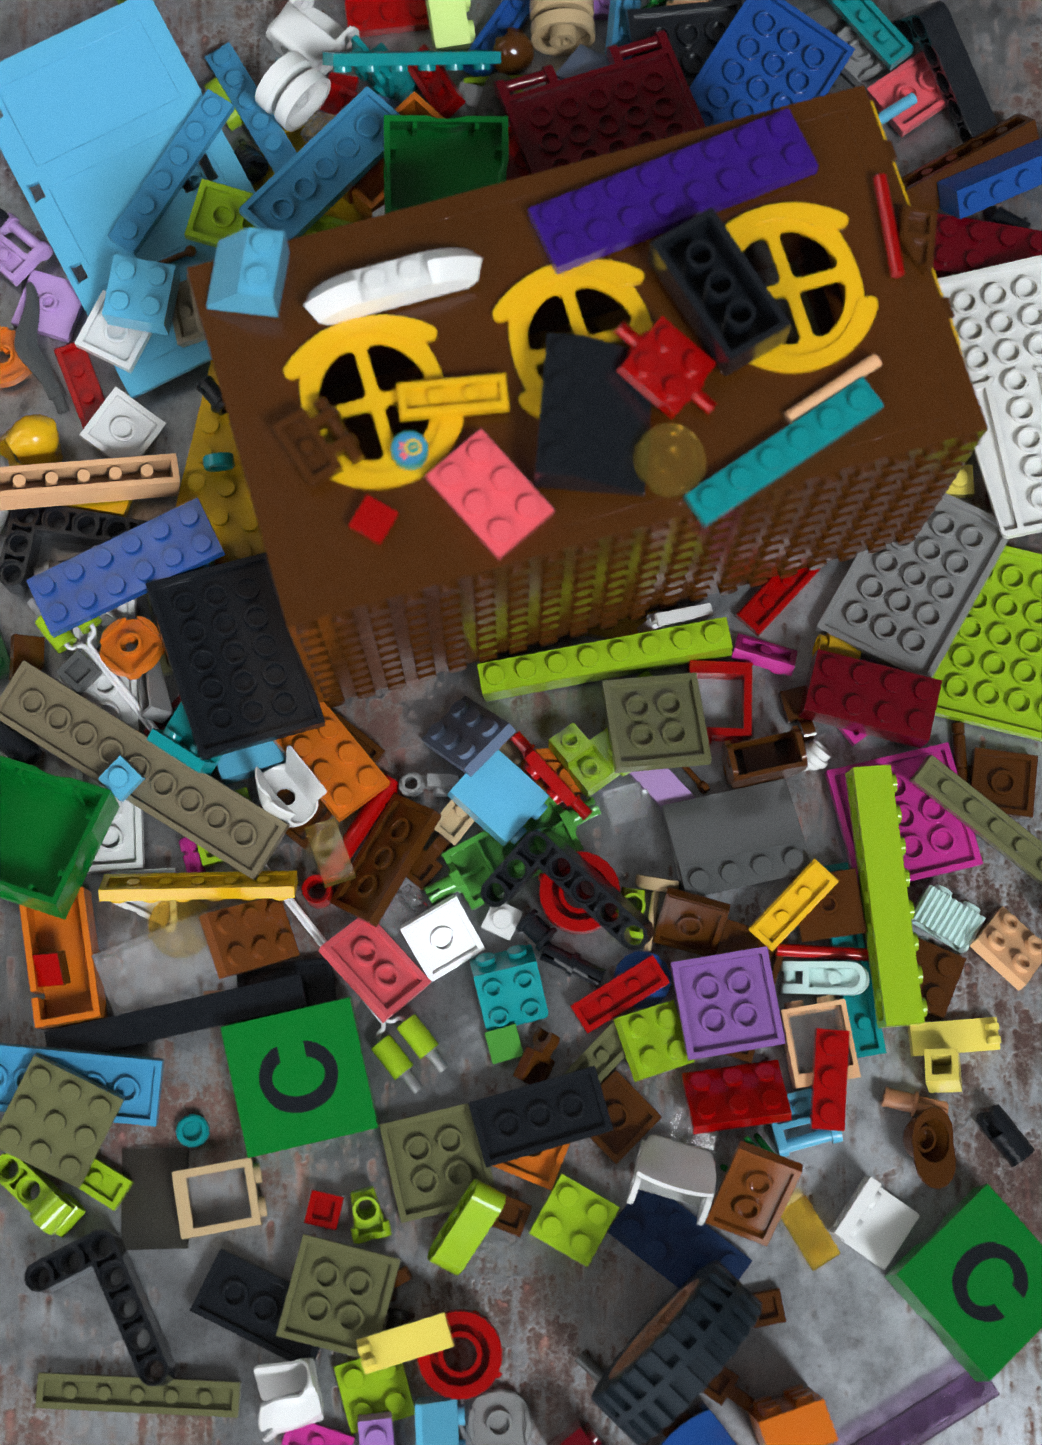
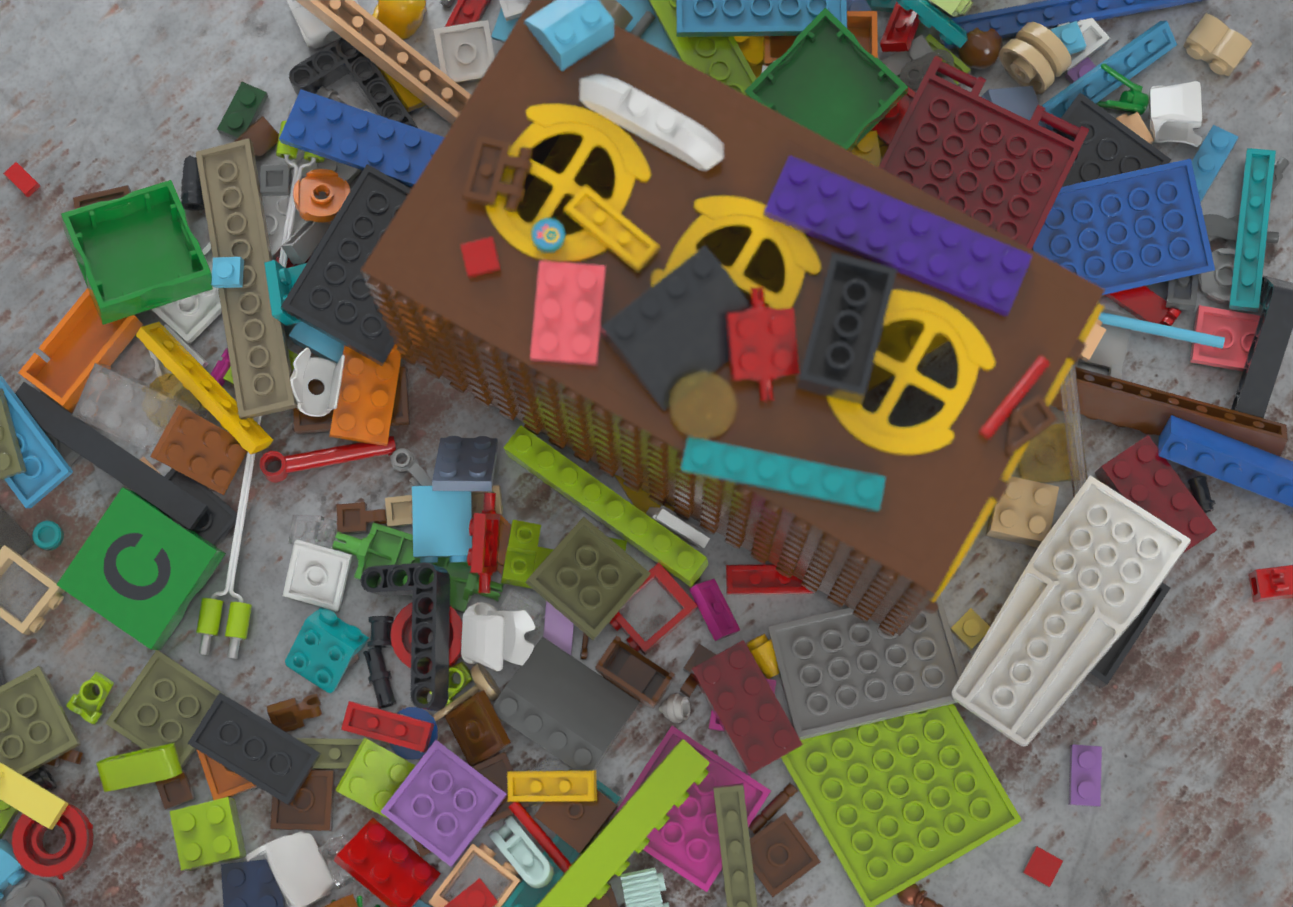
camera: 50 degrees right, 0 degrees up
red tile [32,950,71,987] -> none
clear yellow tile [304,818,356,888] -> none
red plate [304,1190,345,1231] -> none
coral plate [318,918,431,1023] -> none
reddish brown plate [329,793,442,927] -> none
white plate [481,903,524,942] -> none
bright green tile [484,1024,524,1065] -> none
light nougat bar [784,353,882,425] -> none
none -> white piece [461,602,535,671]

